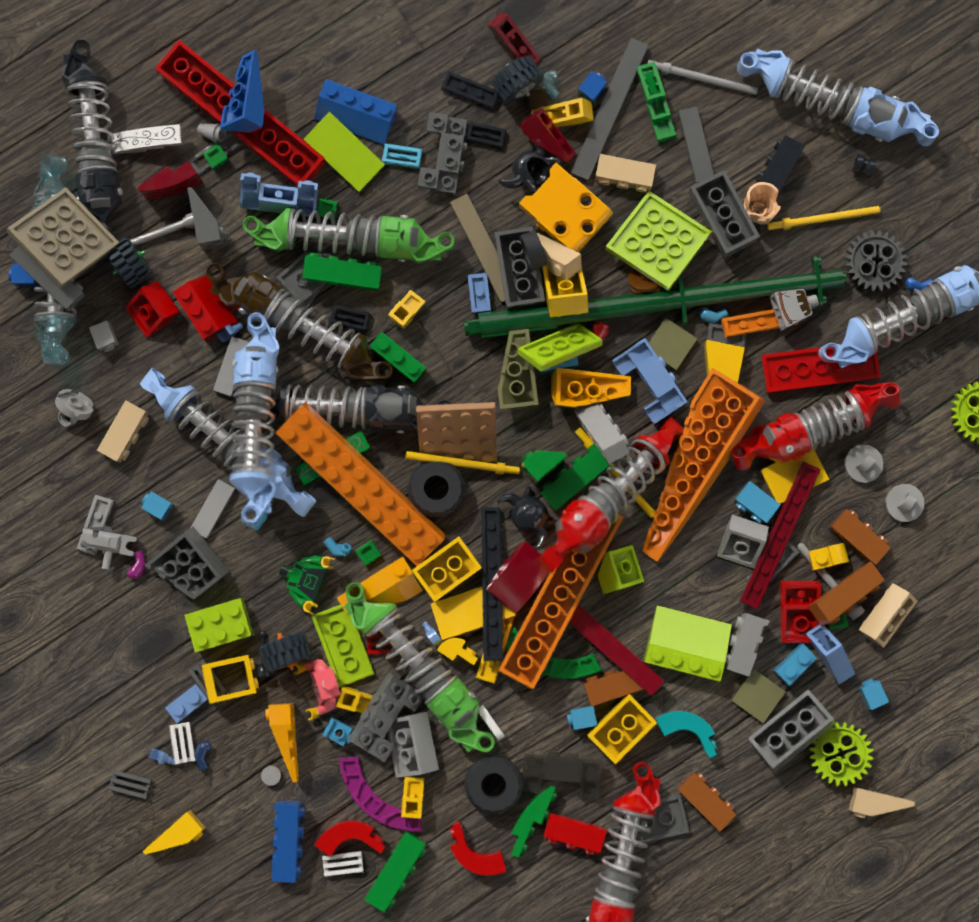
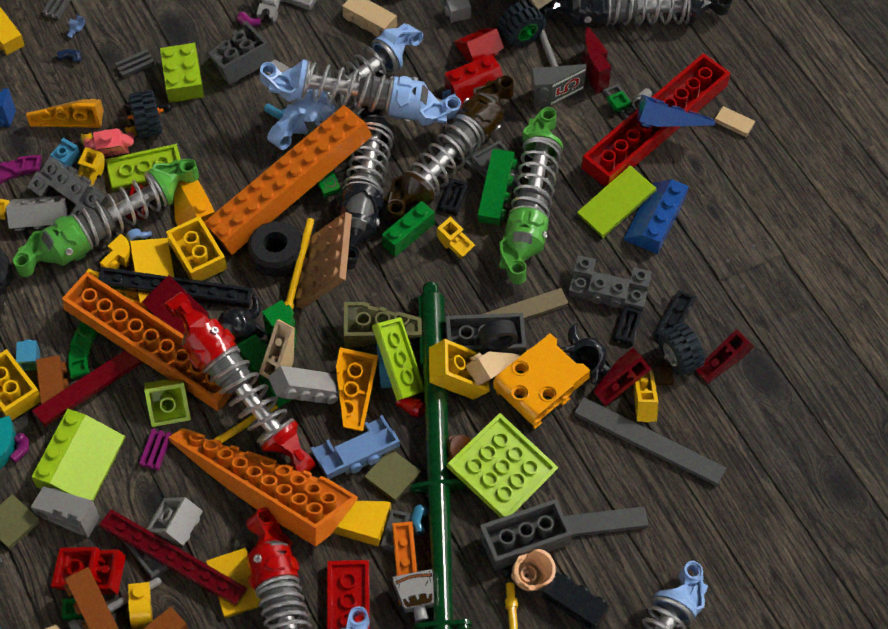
camera: 95 degrees right, 25 degrees down
white slope [108,124,182,154] -> none
dark azure brick [141,491,174,521] -> none
medium blue plate [165,684,208,723] -> none
white tile [169,722,195,764] -> none
yellow window [201,655,259,704] -> none
medium blue bracket [240,173,318,218] -> none
light grey tile [261,765,281,786] -> none
torso [279,555,335,615] -> none
green tile [317,198,338,221] -> none
dark azure arm [323,537,352,556] -> none
green tile [355,540,382,566] -> none
medium azure tile [382,144,422,169] -> none
medium blue plate [468,273,491,314] -> none
white tile [478,705,505,740] -> none
clear light blue arm [543,70,560,99] -> none
blue brick [577,71,607,105] -> none
tan brick [595,154,656,193] -> none
green slope [637,62,676,143] -> none
light grey bar [648,60,758,95] -> none
dark azure brick [734,481,781,524] -> none
dark azure brick [773,644,817,685] -> none
medium blue slope [806,625,855,685] -> none
none -> magenta arm [9,433,29,463]
none -> magenta tile [139,429,172,471]
none -> tan slope [259,319,295,379]
none -> tan tile [715,106,755,137]

